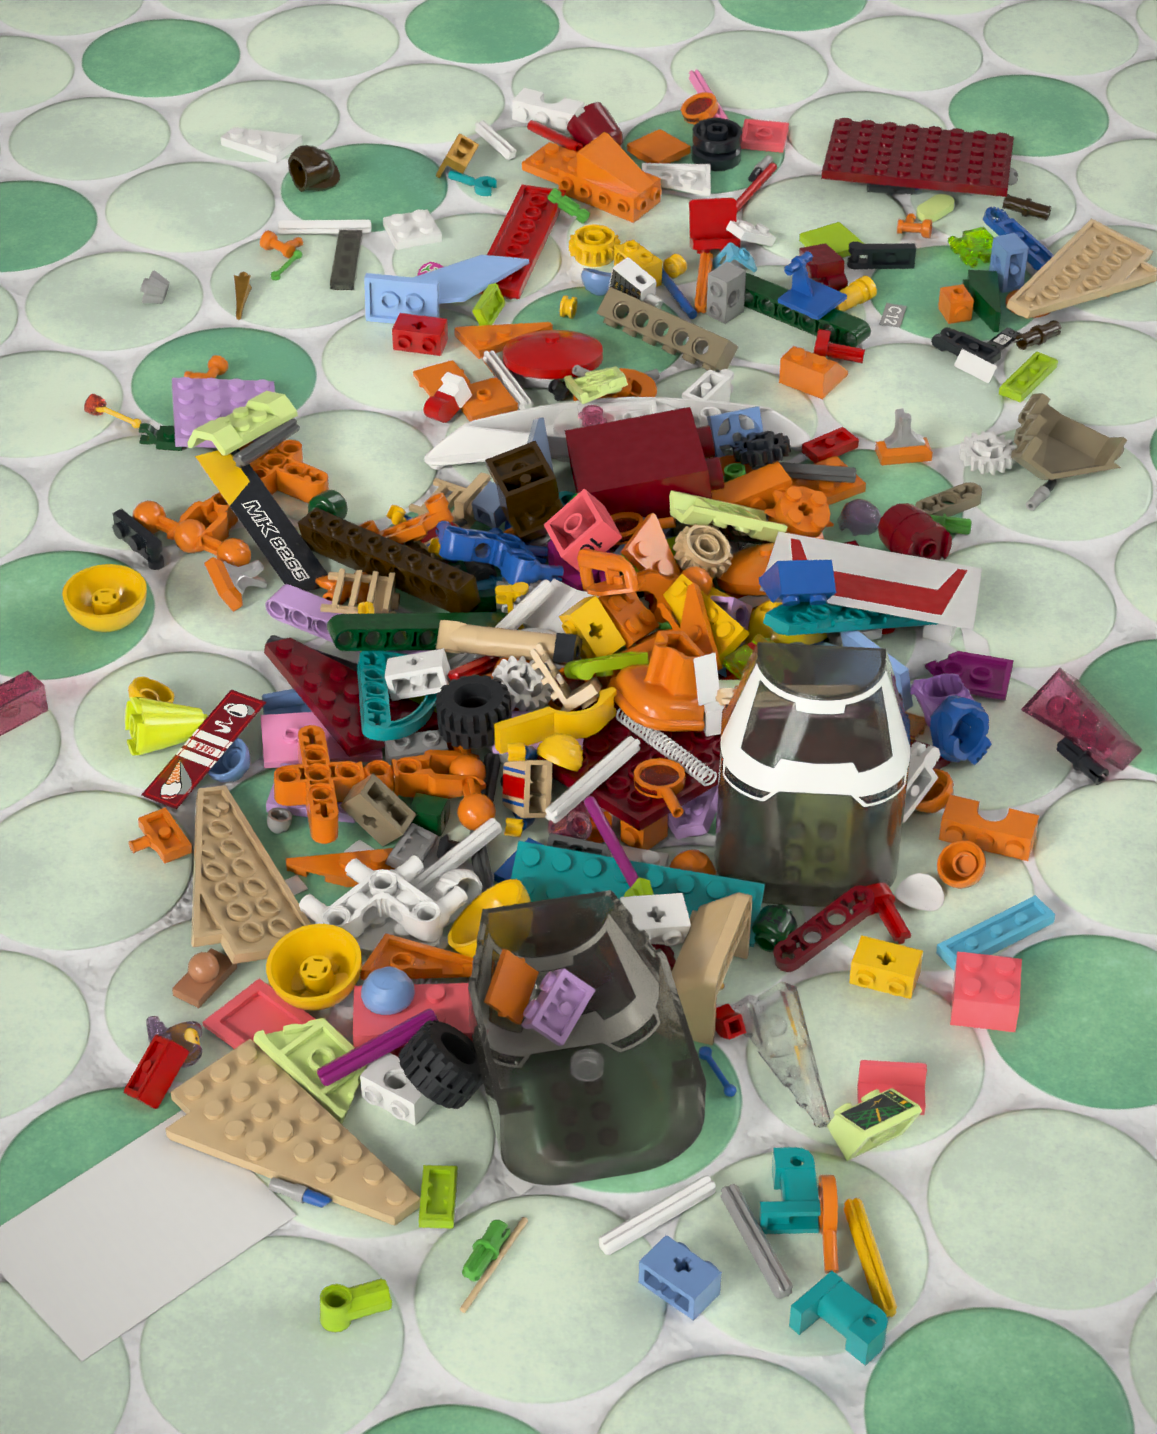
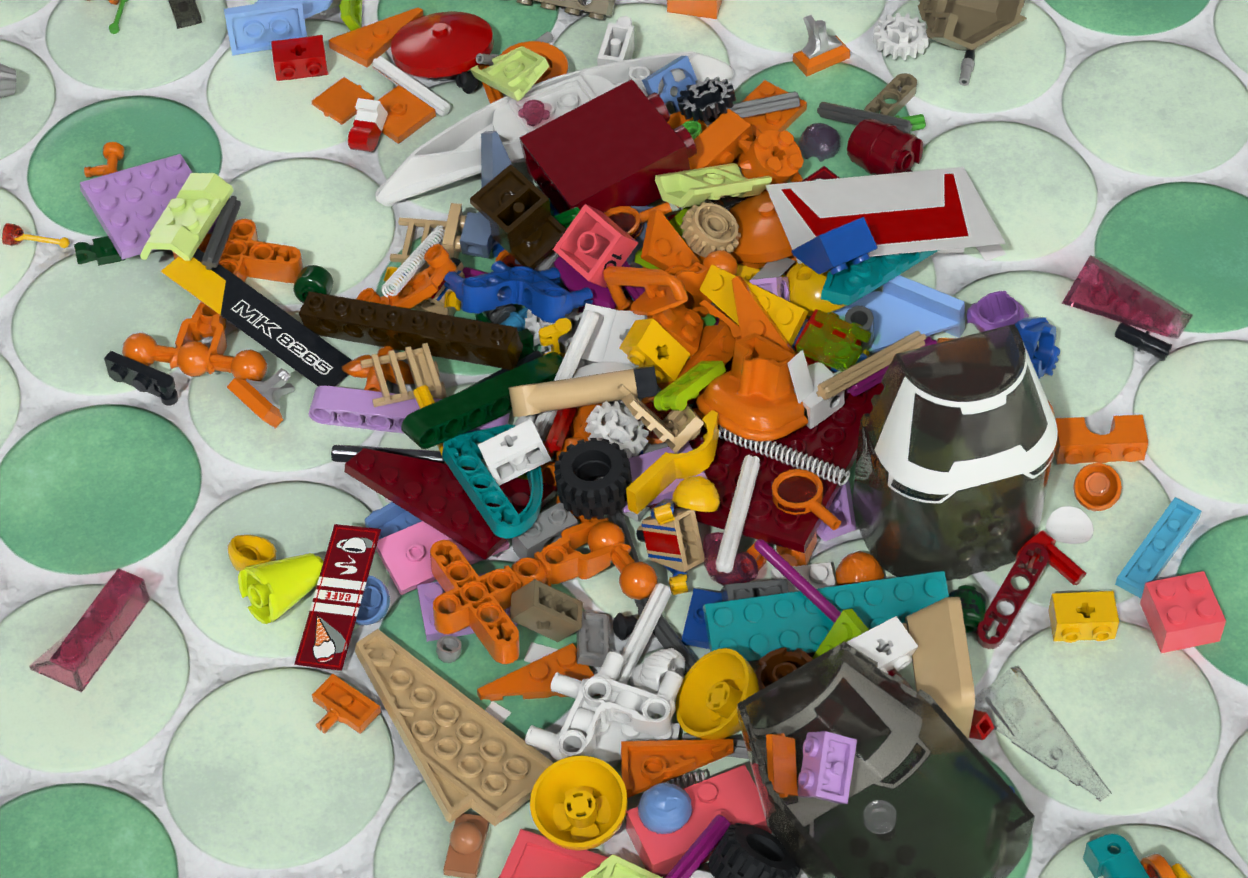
camera: 20 degrees left, 10 degrees up
yellow piece [62,564,147,632] -> none
pearl gold piece [234,272,252,320] -> none
dark green piece [409,792,450,837] -> none
red plate [801,427,859,463] -> none
yellowish green slope [827,1088,922,1161] -> none
coral panel [857,1060,927,1115] -> none
magenta tile [925,651,1014,701] -> none
none -> white piece [382,225,445,298]
none -> dark grey axle [817,102,912,133]

